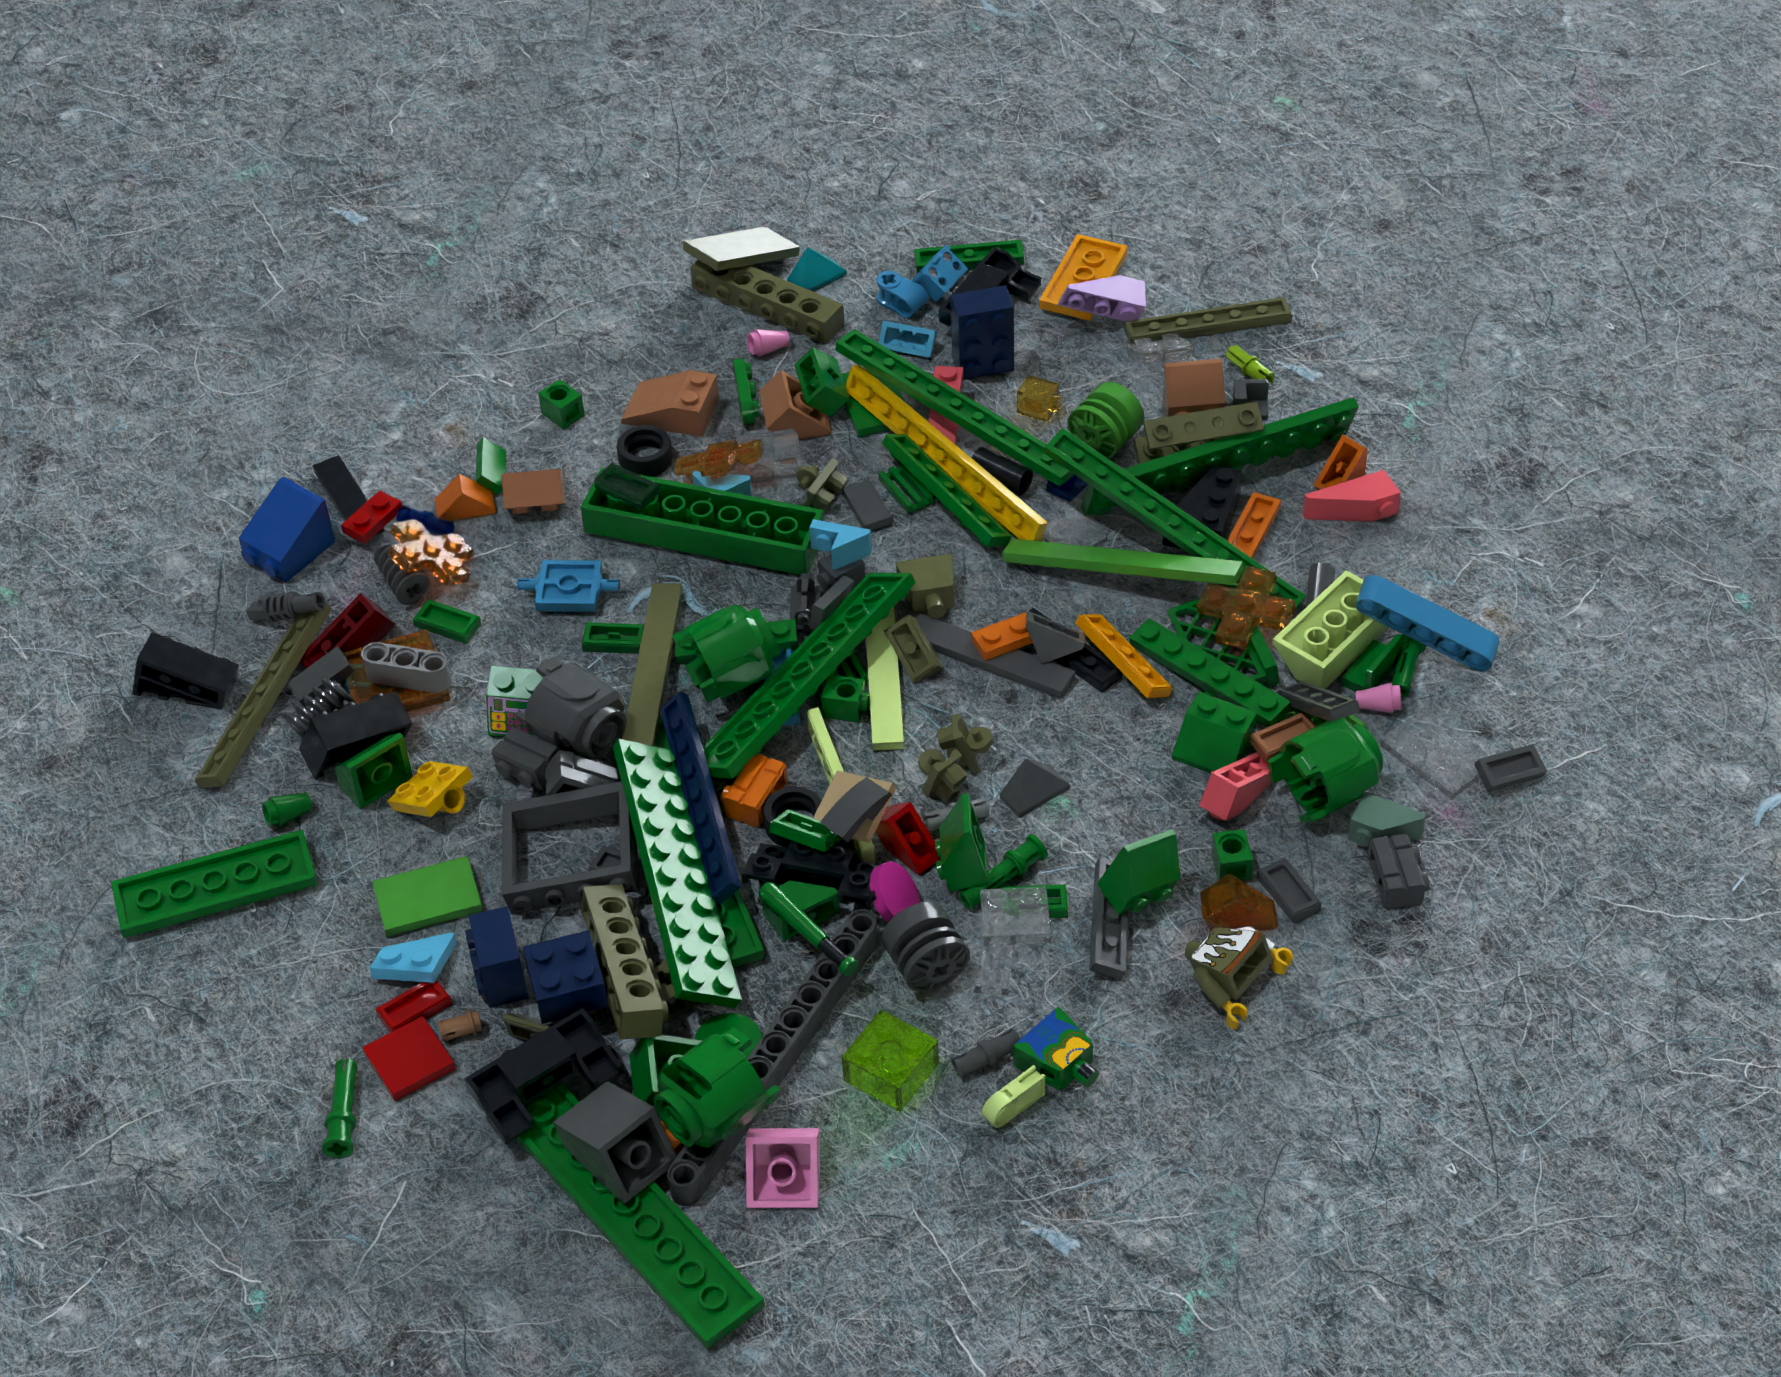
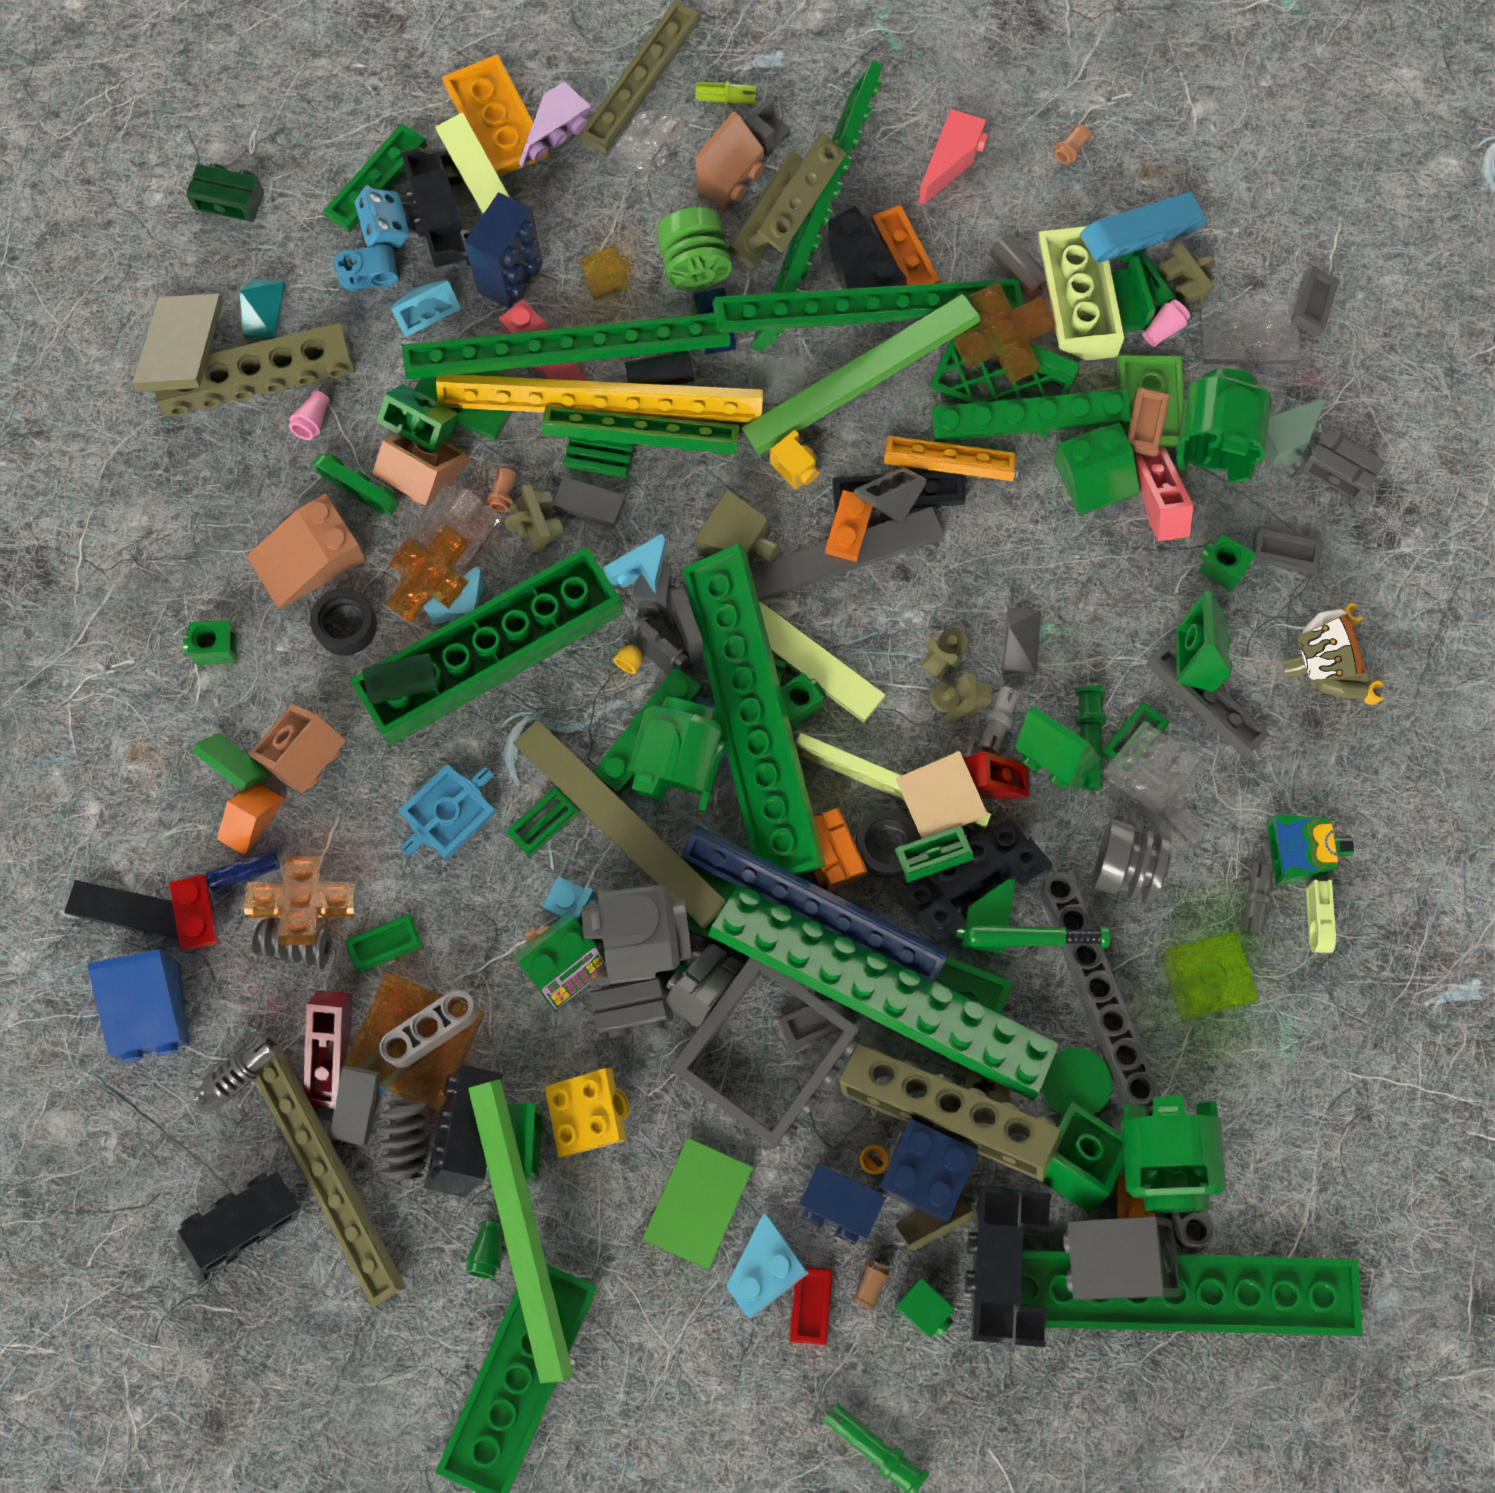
camera: 50 degrees left, 25 degrees up
red tile [362,1016,456,1101] -> none
bright pink slope [746,1128,820,1208] -> none
dark grey slope [820,777,892,843] -> none
dark pink tile [869,861,920,923] -> none
olive slope [884,614,944,682] -> none
clear orange slope [1200,874,1278,931] -> none
dark grey tile [1276,681,1360,722] -> none
orange slope [1313,434,1368,489] -> none
none -> dark green brick [186,163,264,222]
none -> yellowish green tile [435,112,509,214]
none -> bright green tile [468,1079,573,1383]
none -> nougat pin [487,468,517,512]
none -> yellow hinge [613,645,643,674]
none -> yellow brick [770,430,820,490]
none -> green brick [894,1278,955,1338]
none -> nougat pin [1054,124,1091,164]
none -> olive hips [1158,243,1215,306]

